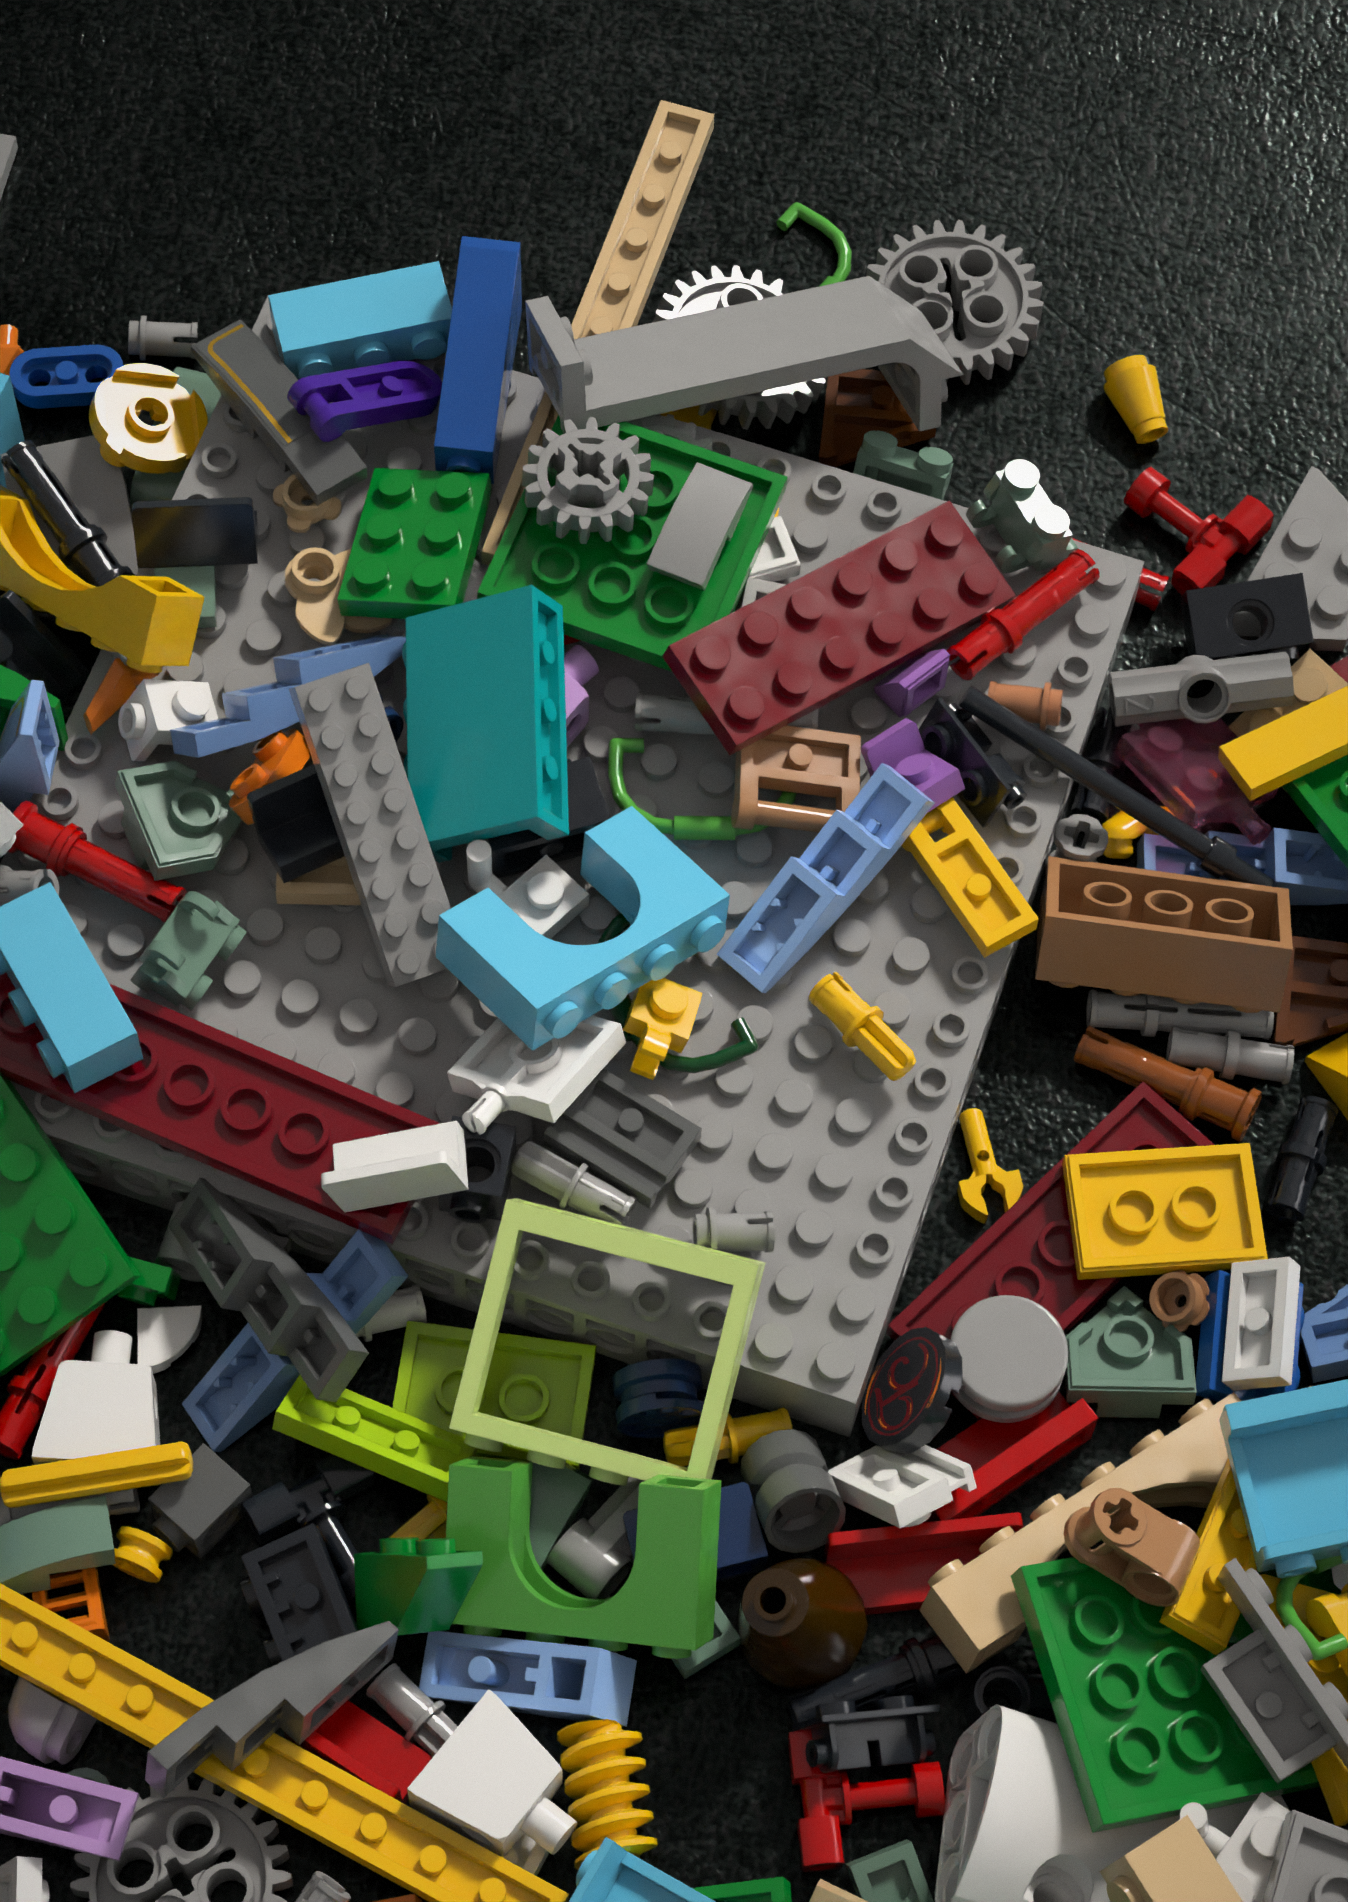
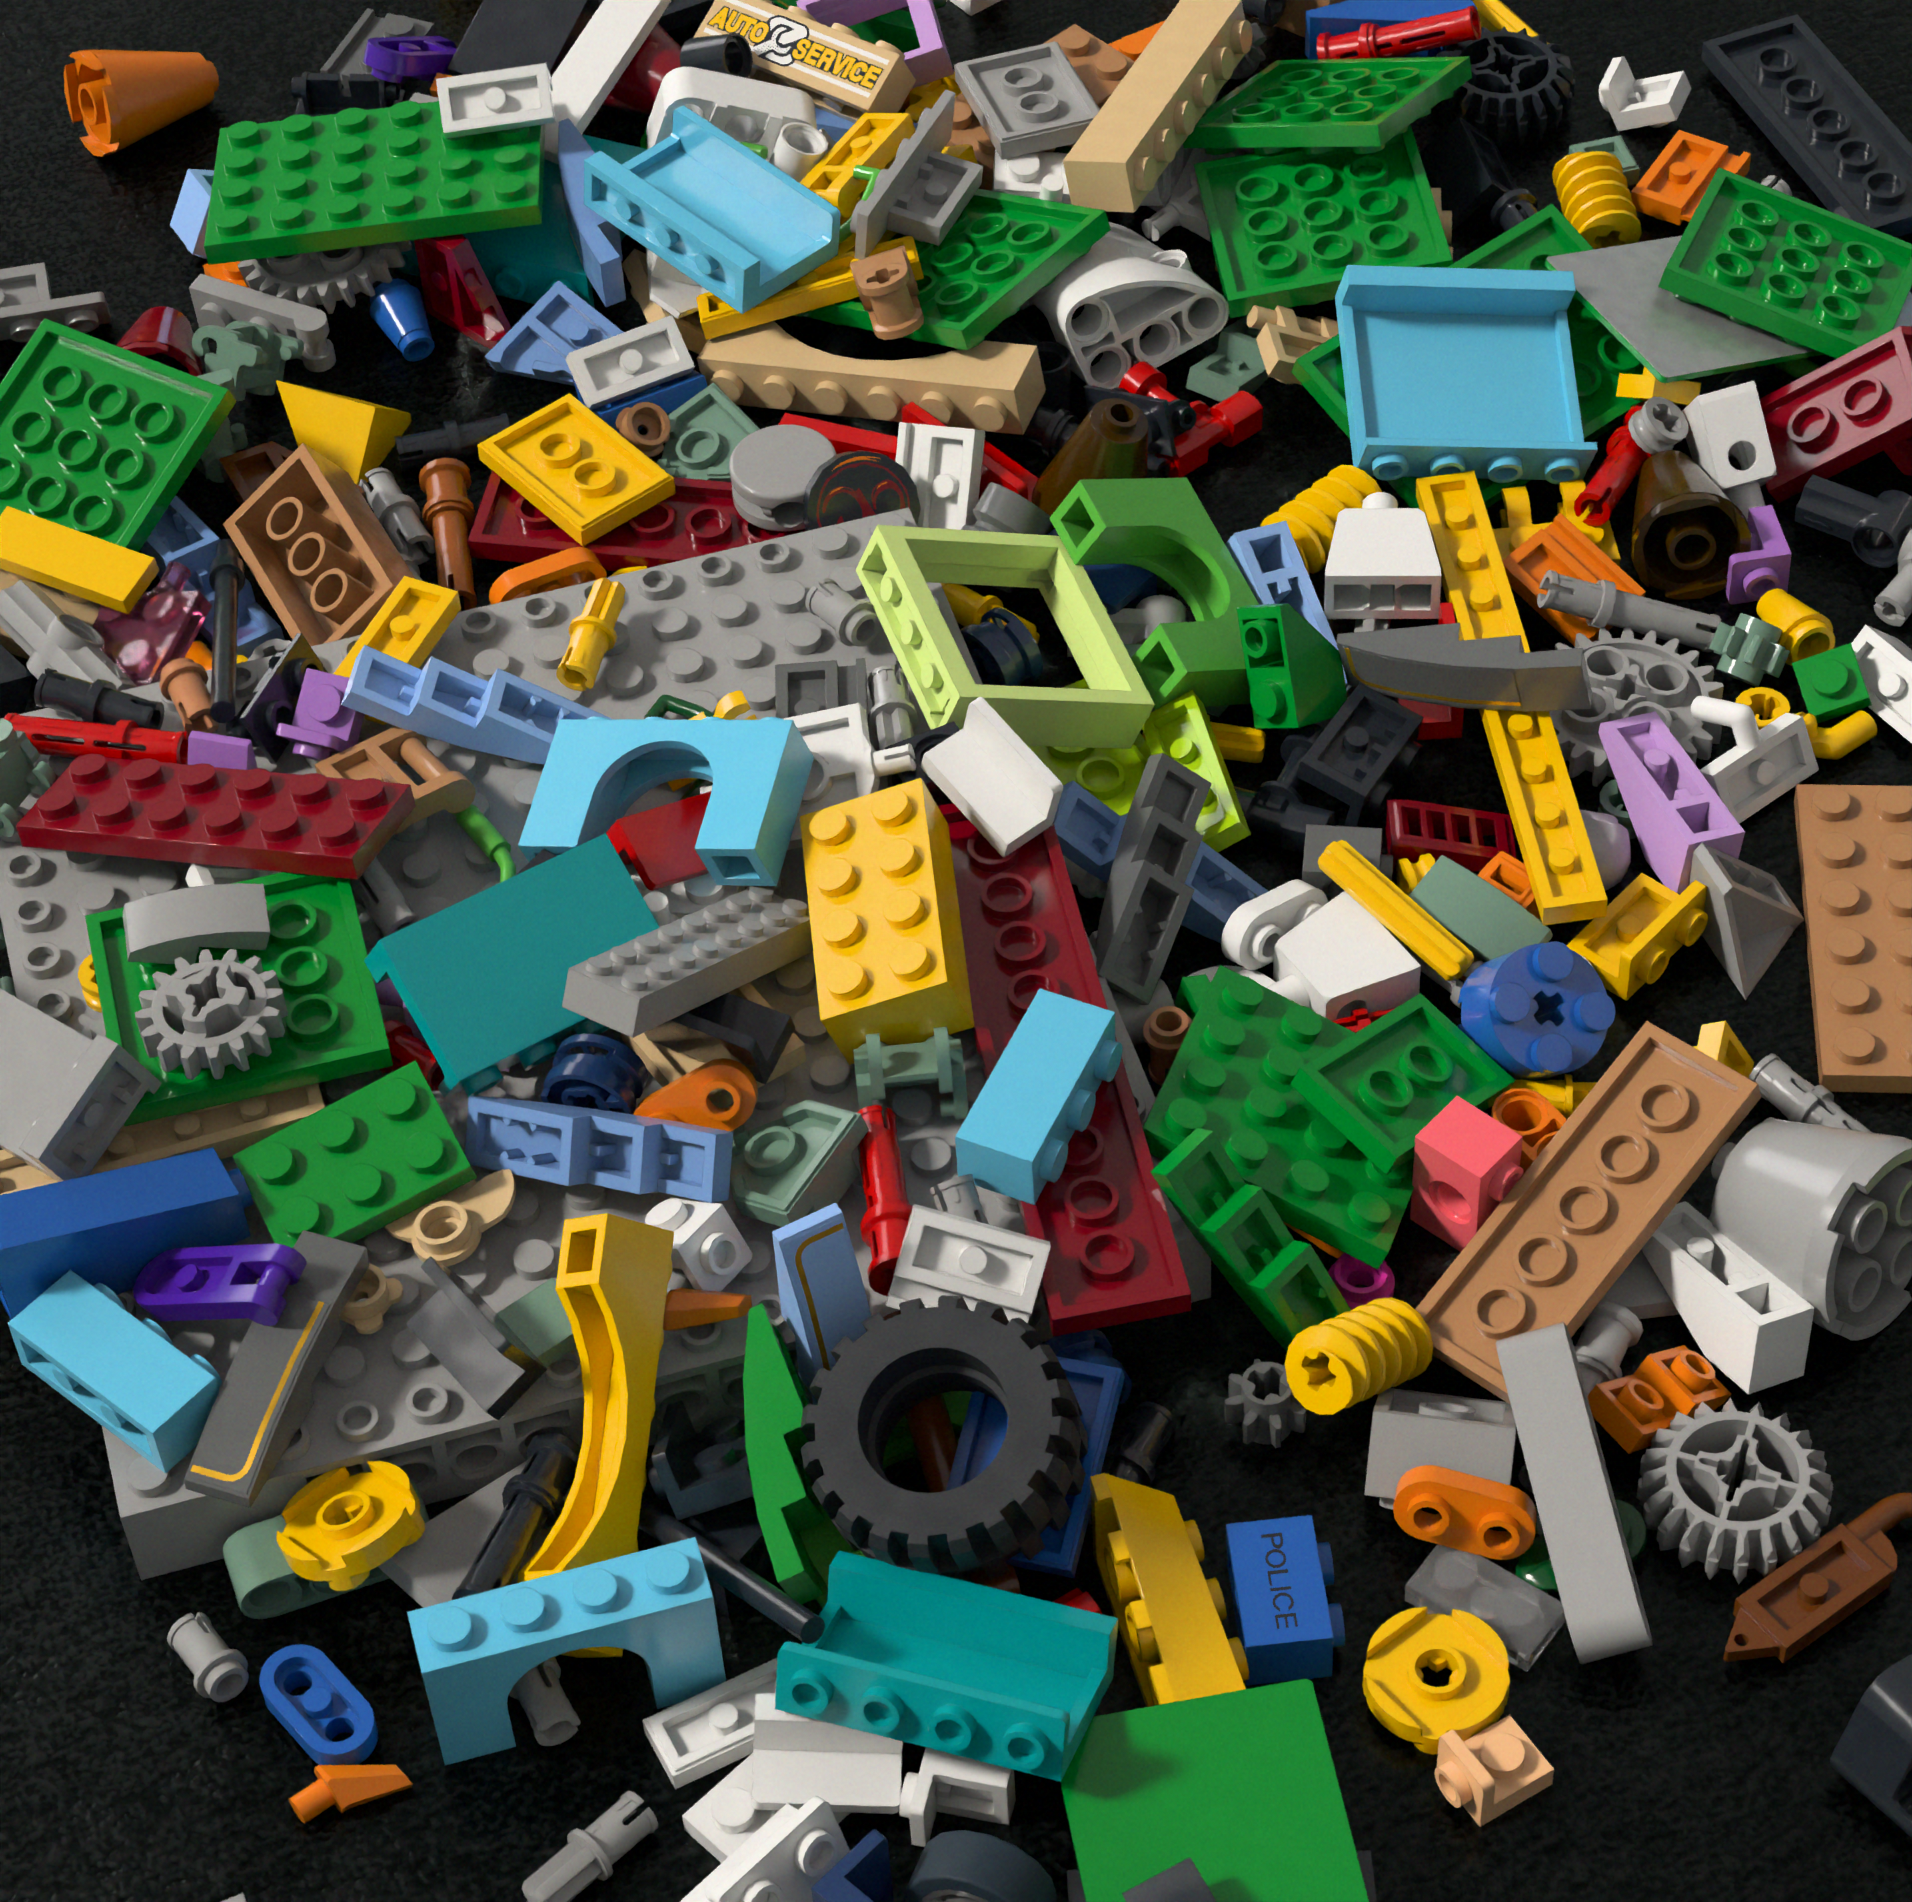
camera: 120 degrees left, 15 degrees down
none -> black pin [34,668,165,730]
none -> orange plate [489,547,607,604]
none -> red panel [606,791,711,891]
none -> yellow brick [799,778,975,1065]
none -> nougat pin [1143,1006,1192,1086]
none -> white plate [1221,879,1328,970]
none -> dark red slope [1386,800,1517,875]

